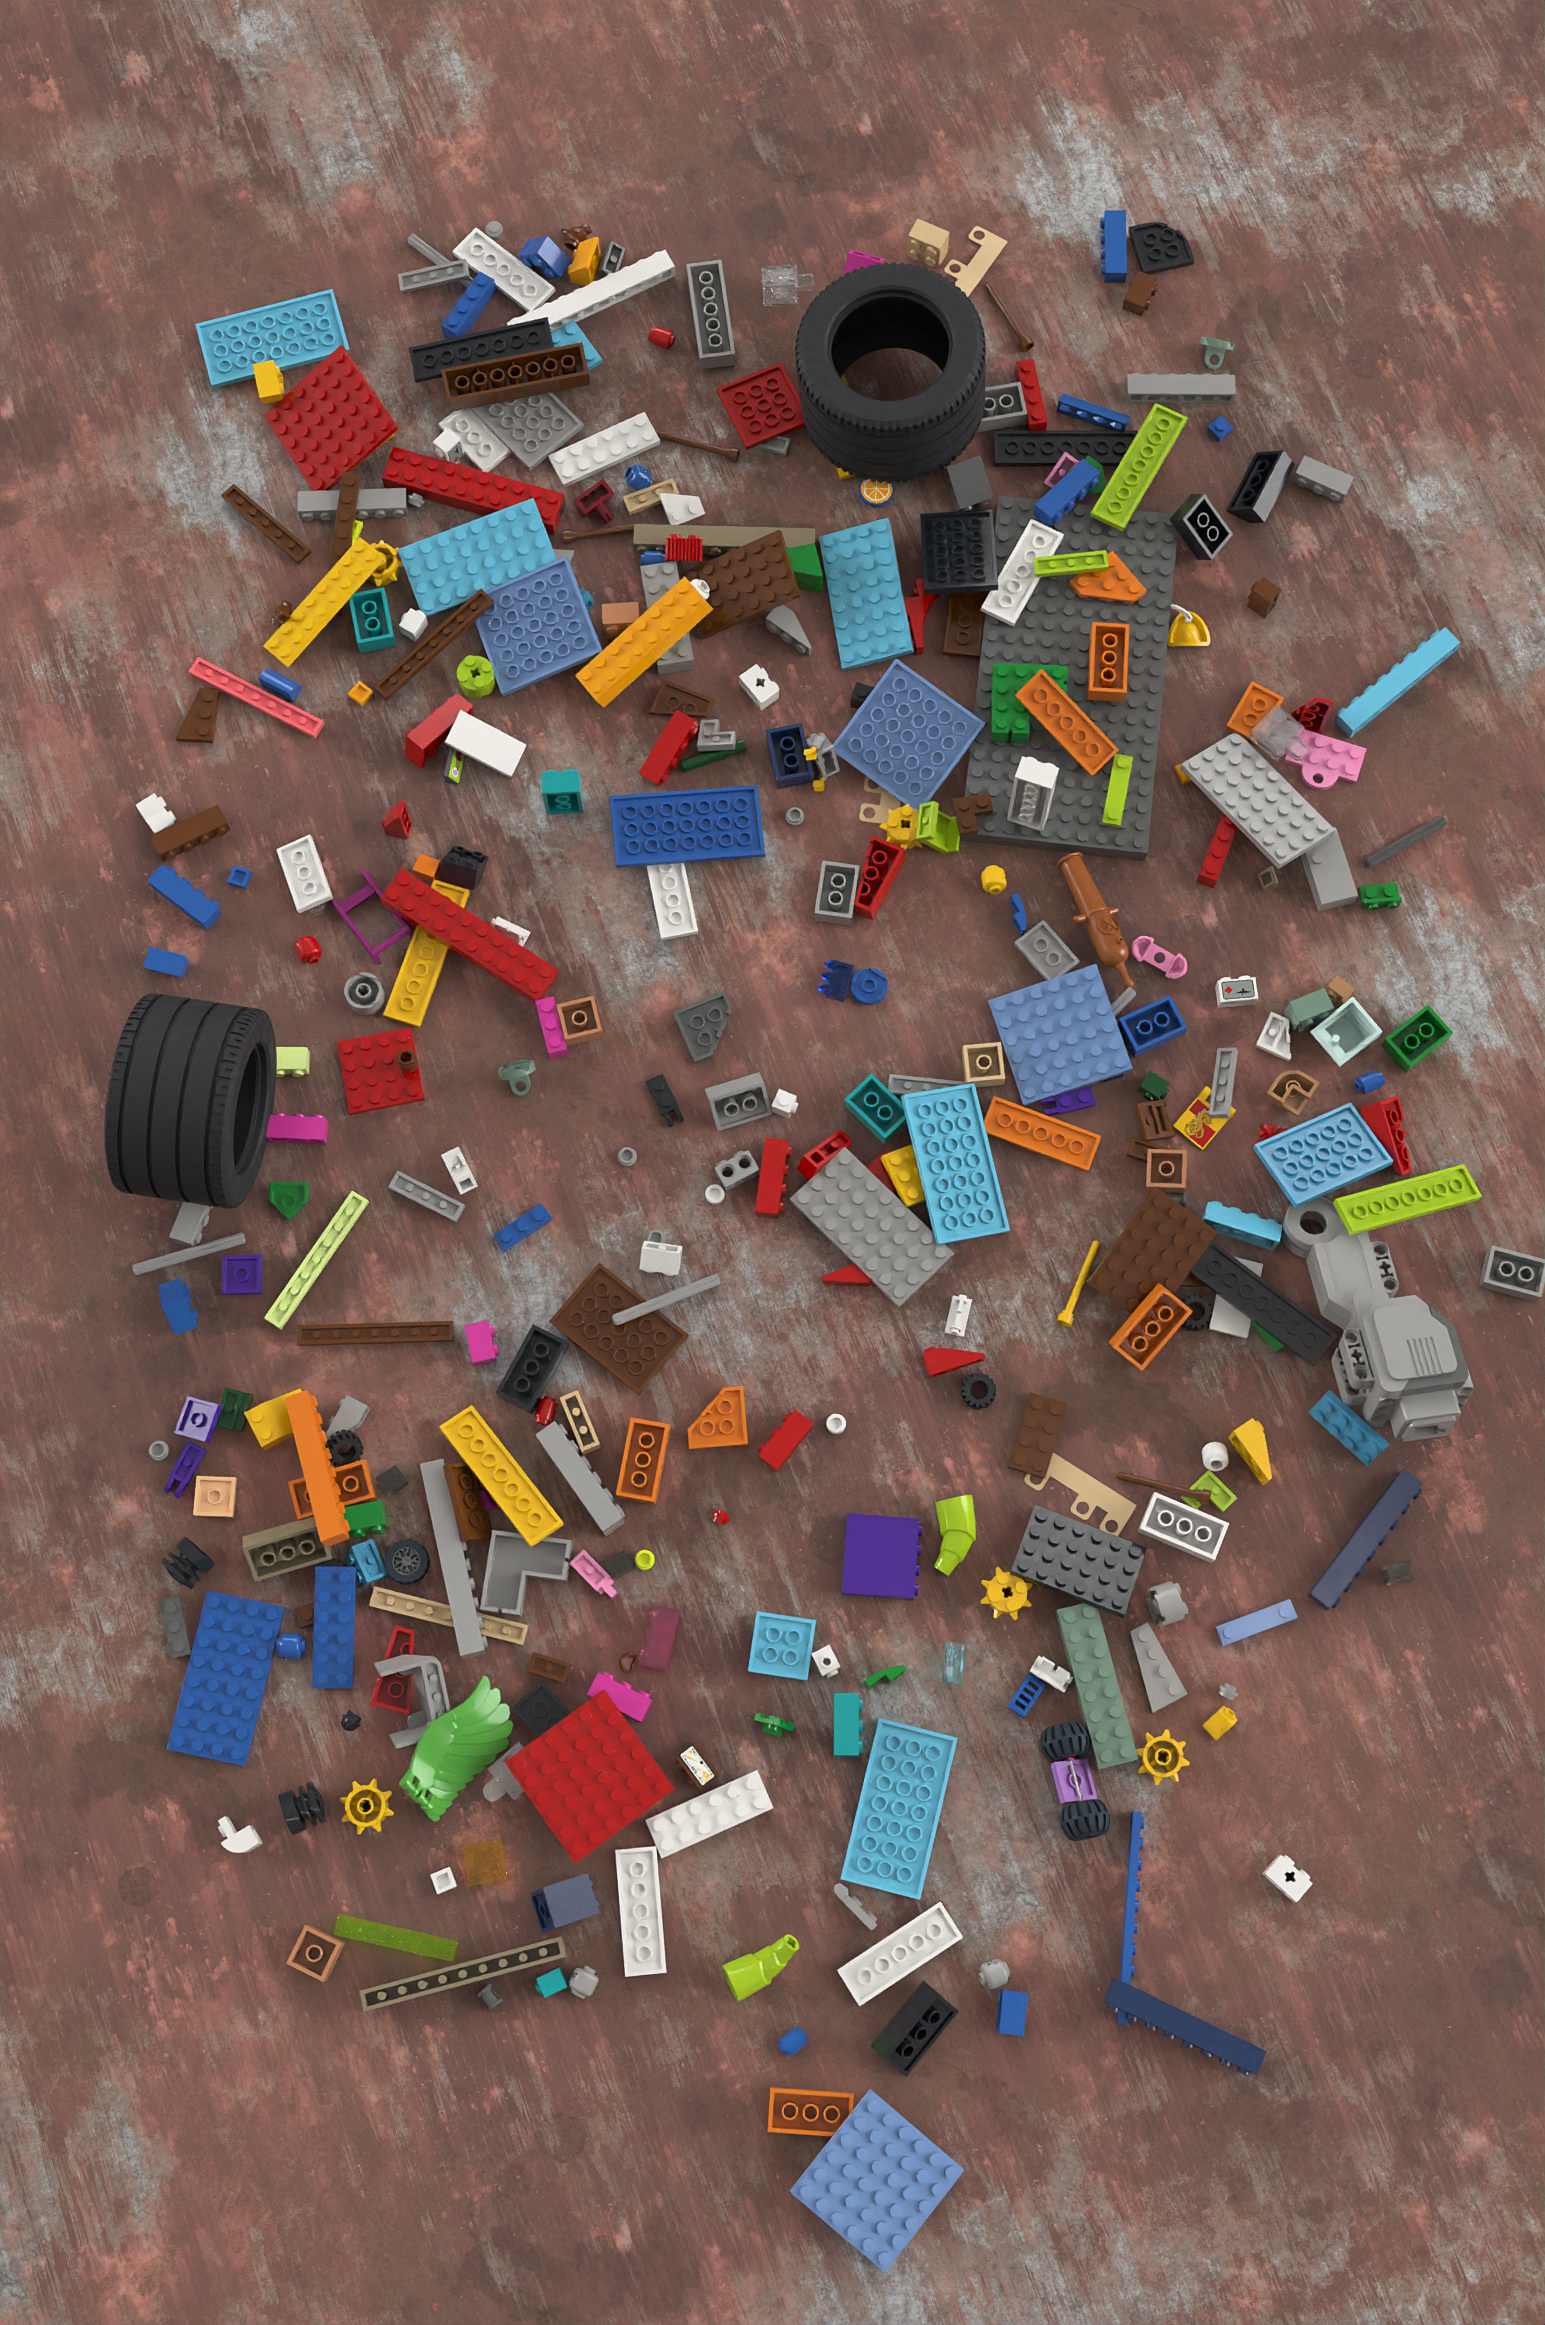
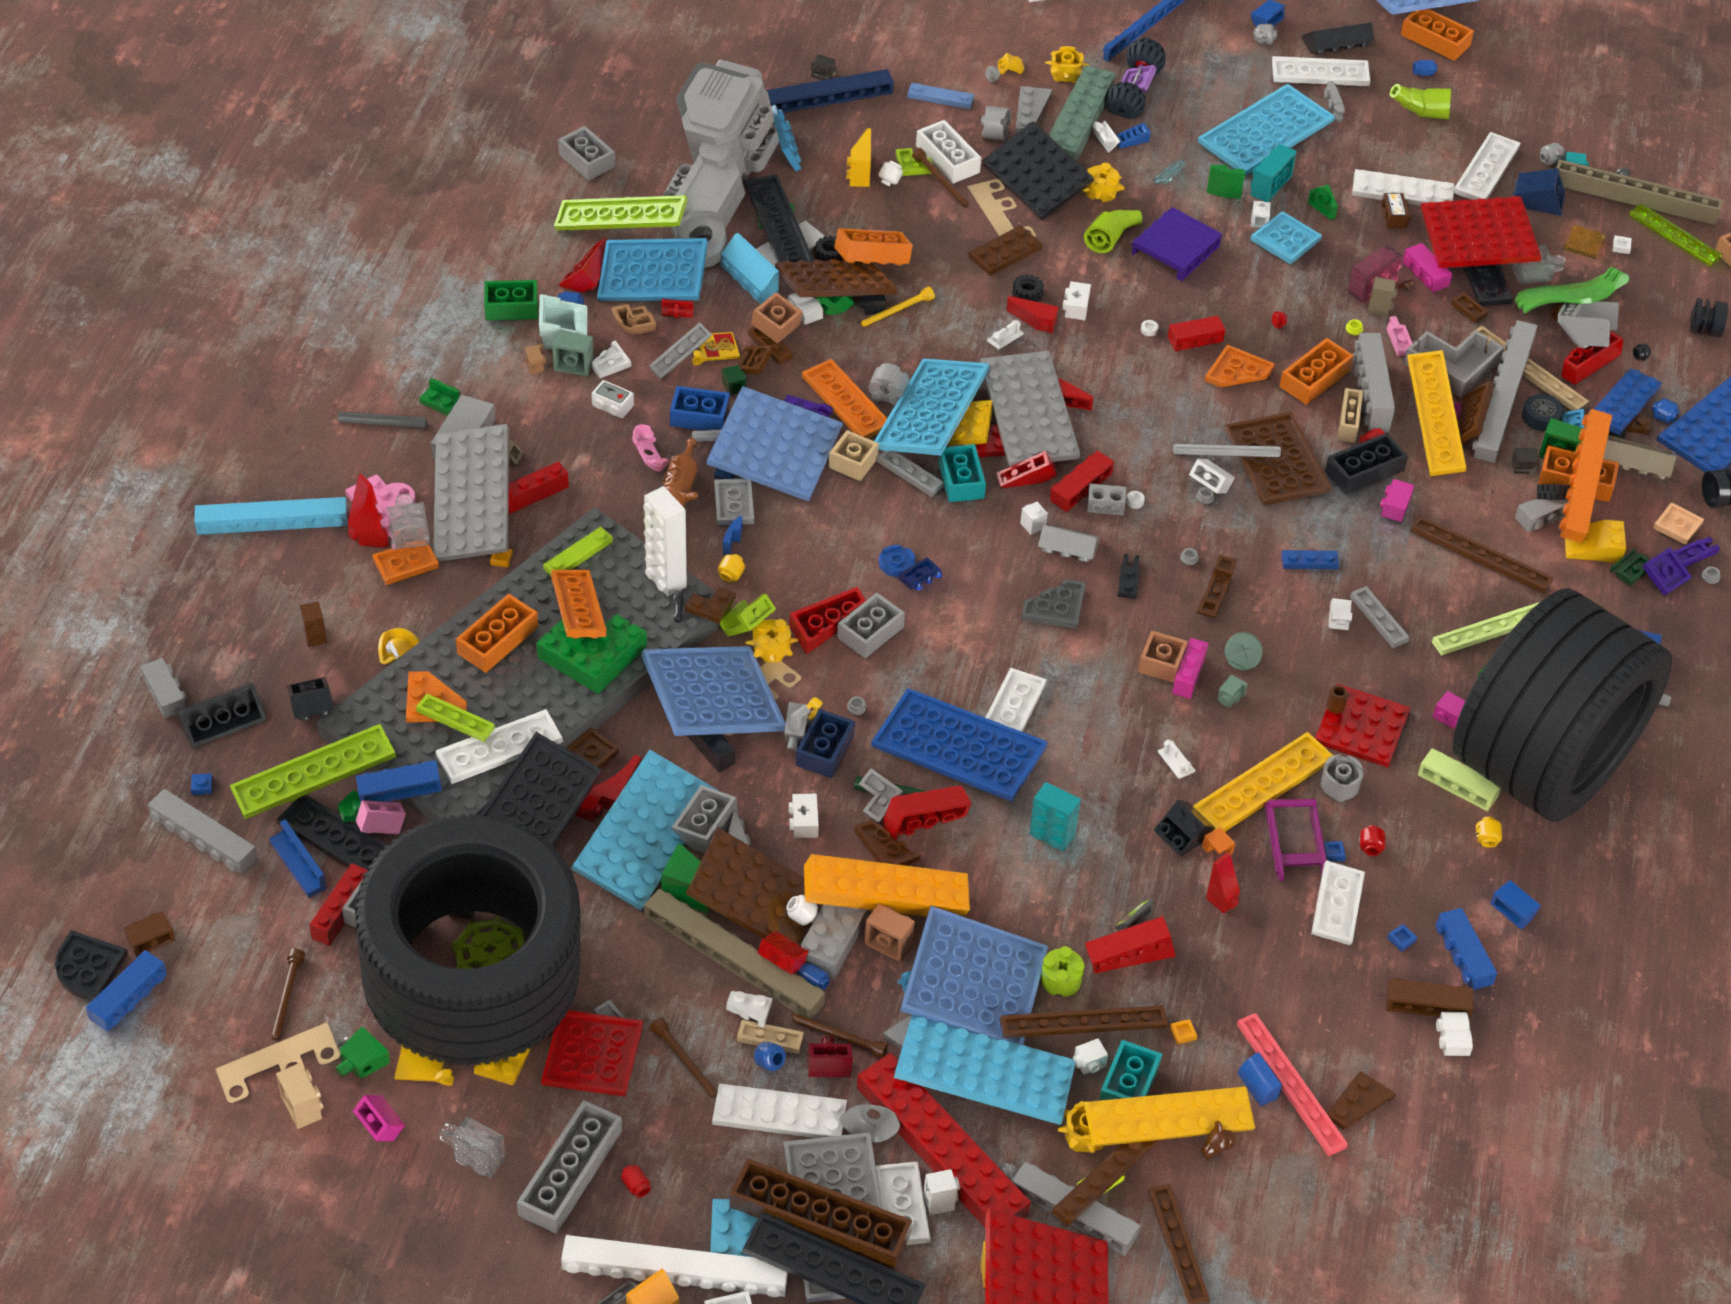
camera: 150 degrees left, 25 degrees down
yellow brick [340,1779,394,1834] -> none
red brick [380,868,559,1005] -> none
white tile [444,710,526,778] -> none
clear smoke brick [603,1550,636,1581] -> none
sand green tile [1199,336,1235,369] -> none
none -> light grey slope [672,785,739,854]
none -> black piece [674,590,684,623]
none -> light grey piece [839,1104,900,1143]
none -> light grey brick [868,363,909,405]
none -> white brick [1062,281,1091,320]
none -> reddish brown slope [1197,554,1237,619]
none -> sand green brick [1217,674,1248,708]
none -> blue tile [1324,841,1346,862]
none -> dark tan brick [1367,277,1398,317]

